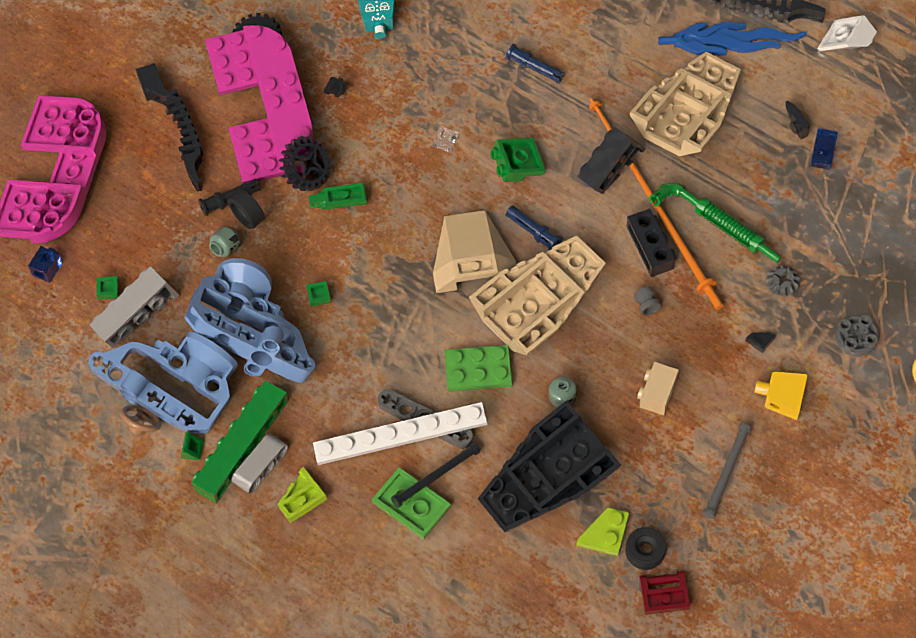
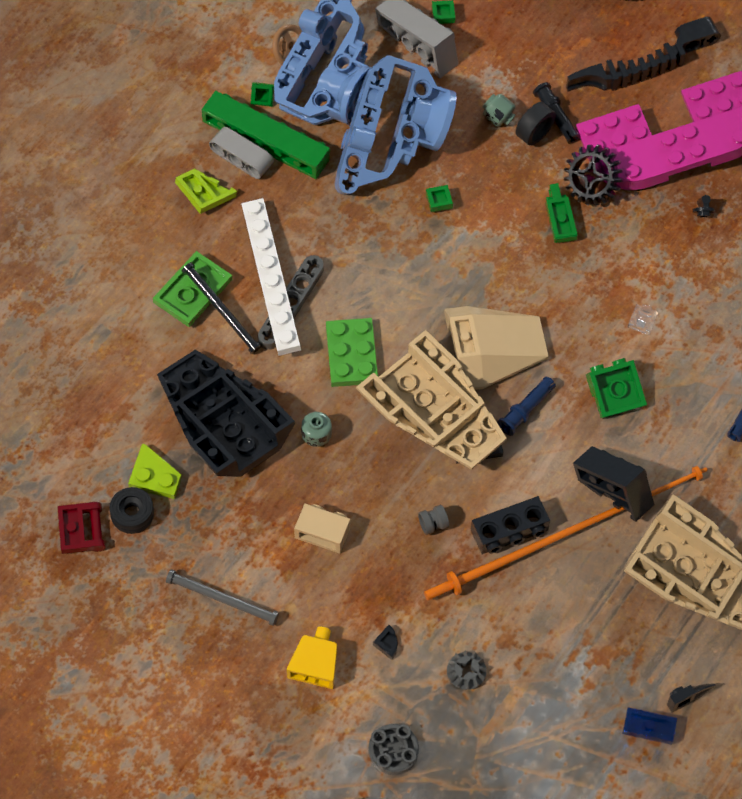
camera: 85 degrees right, 0 degrees up
green piece [649,183,782,263] -> none

